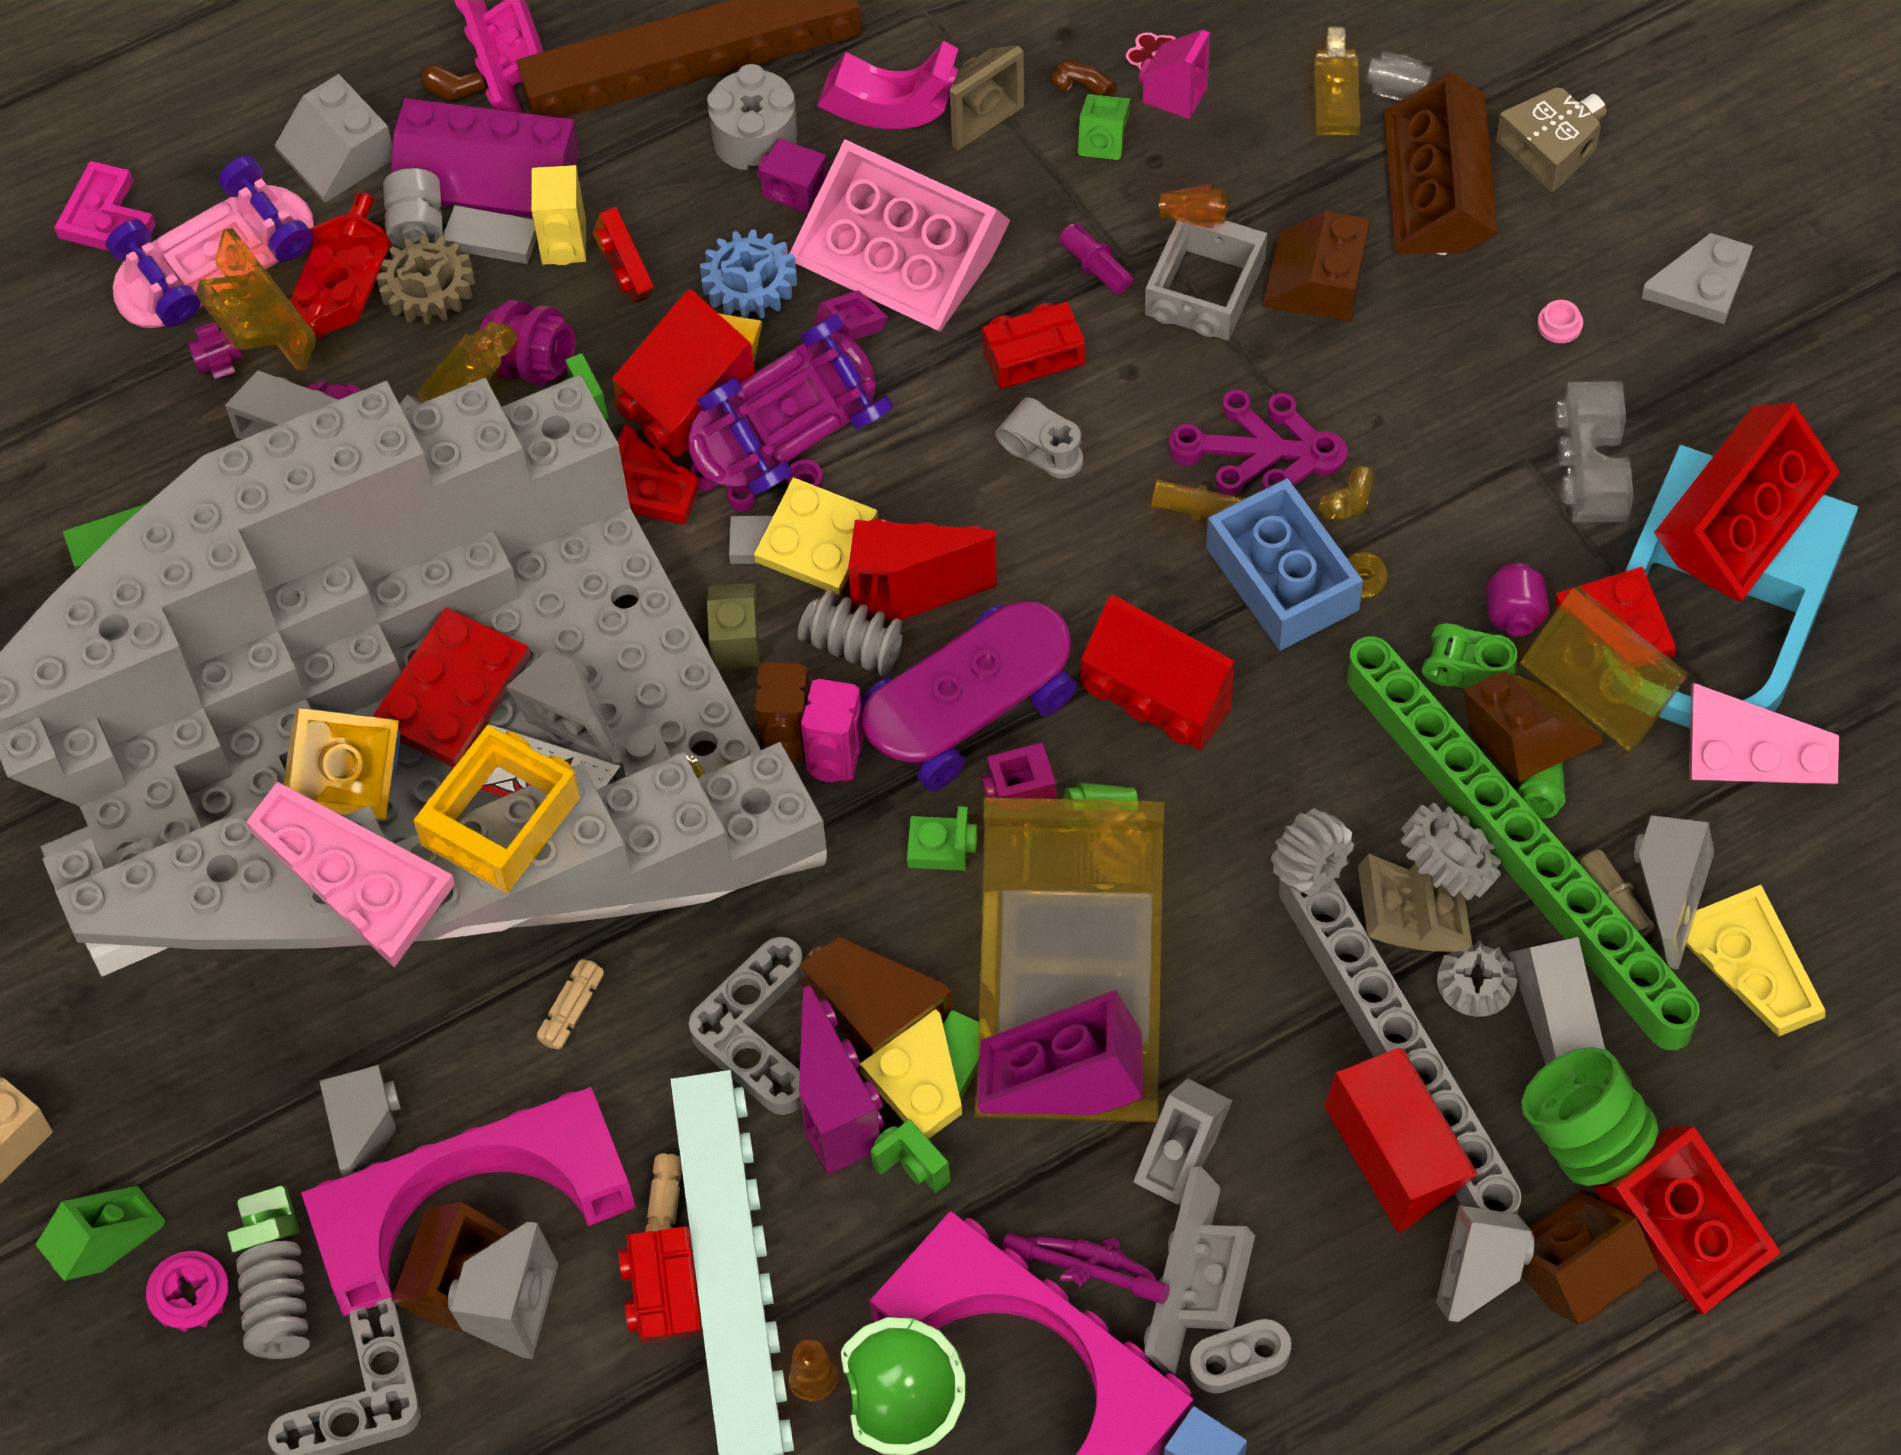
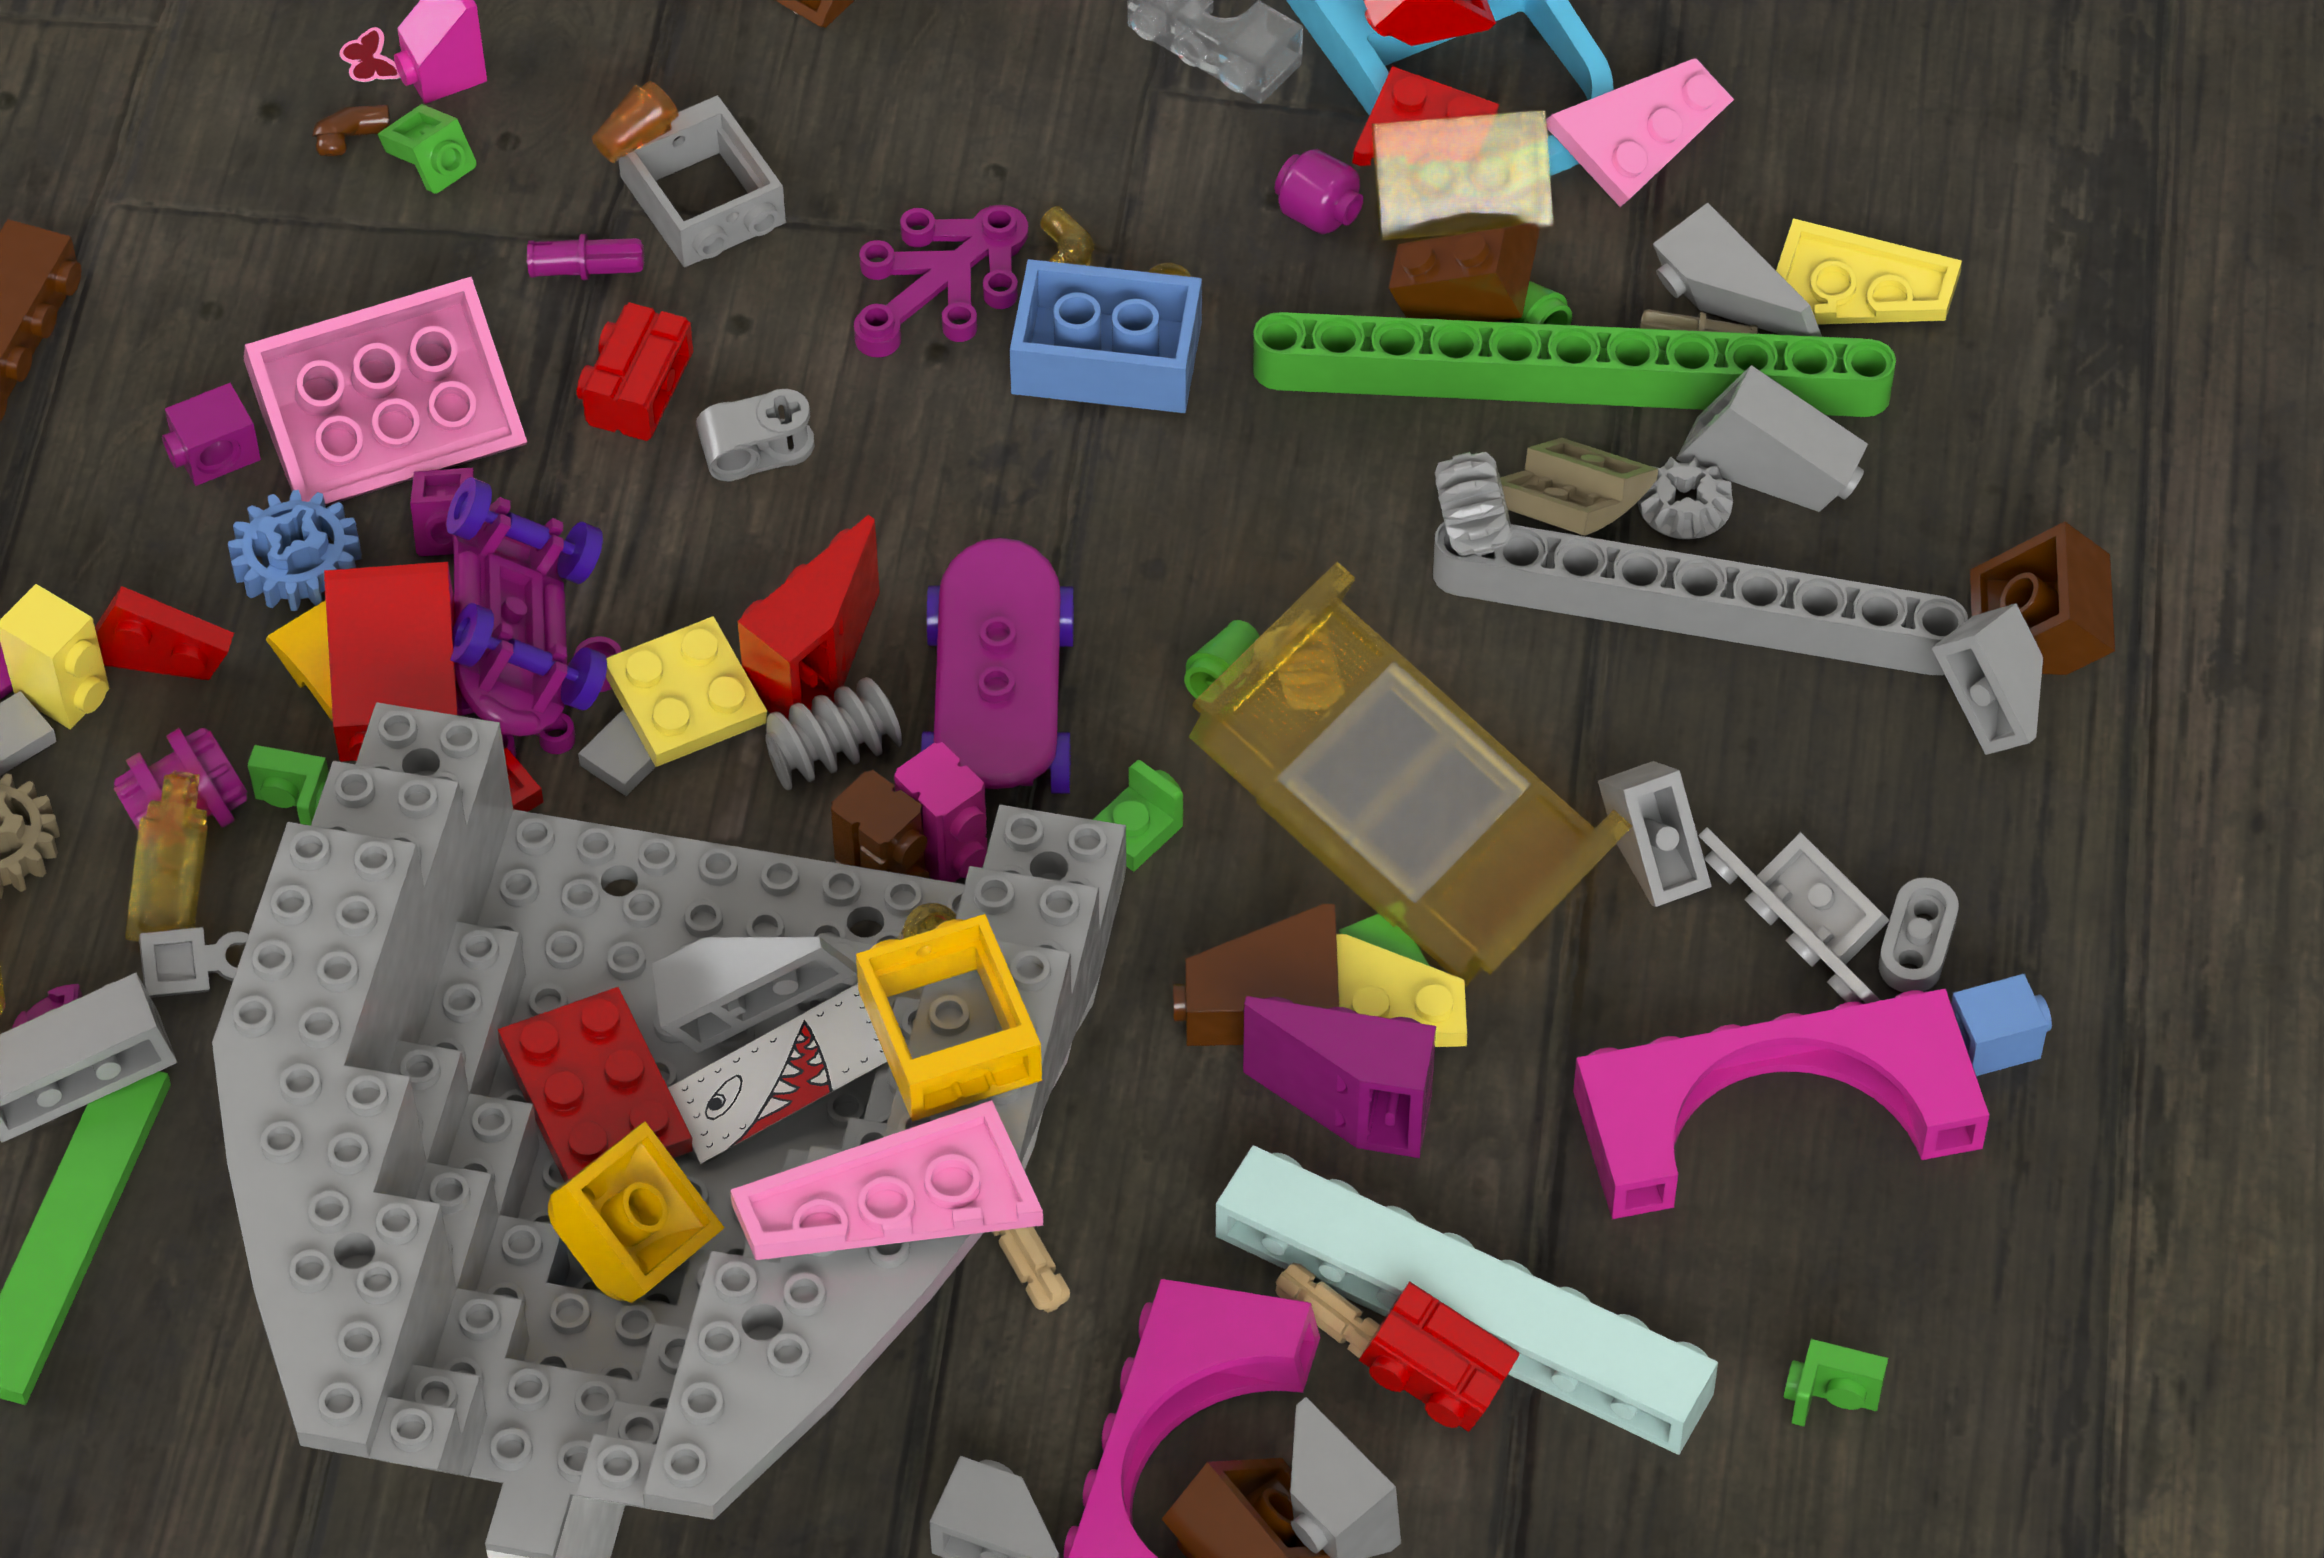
camera: 55 degrees left, 5 degrees down
light grey beam [688,937,803,1115] -> none
light grey brick [707,64,798,170] -> none
olive slope [707,582,760,670] -> none
clear orange cone [786,1340,838,1401] -> none
dark pink arch [817,41,958,129] -> none
bright green cylinder [841,1317,967,1455] -> none
bright green bracket [871,1119,951,1194] -> none
dark tan slope [950,46,1024,151] -> none
magenta slope [977,990,1143,1115] -> none
magenta brick [981,743,1056,816] -> none
magenta piece [1002,1233,1170,1304] -> none
red slope [1081,594,1235,751] -> none
clear yellow pin [1151,479,1247,521] -> none
reddish brown slope [1263,211,1370,321] -> none
red slope [1324,1048,1478,1233] -> none
light grey gear [1401,803,1501,900] -> none
bright green piece [1422,623,1517,689] -> none
bright green wheel [1521,1047,1659,1186] -> none
red slope [1593,1126,1781,1314] -> none

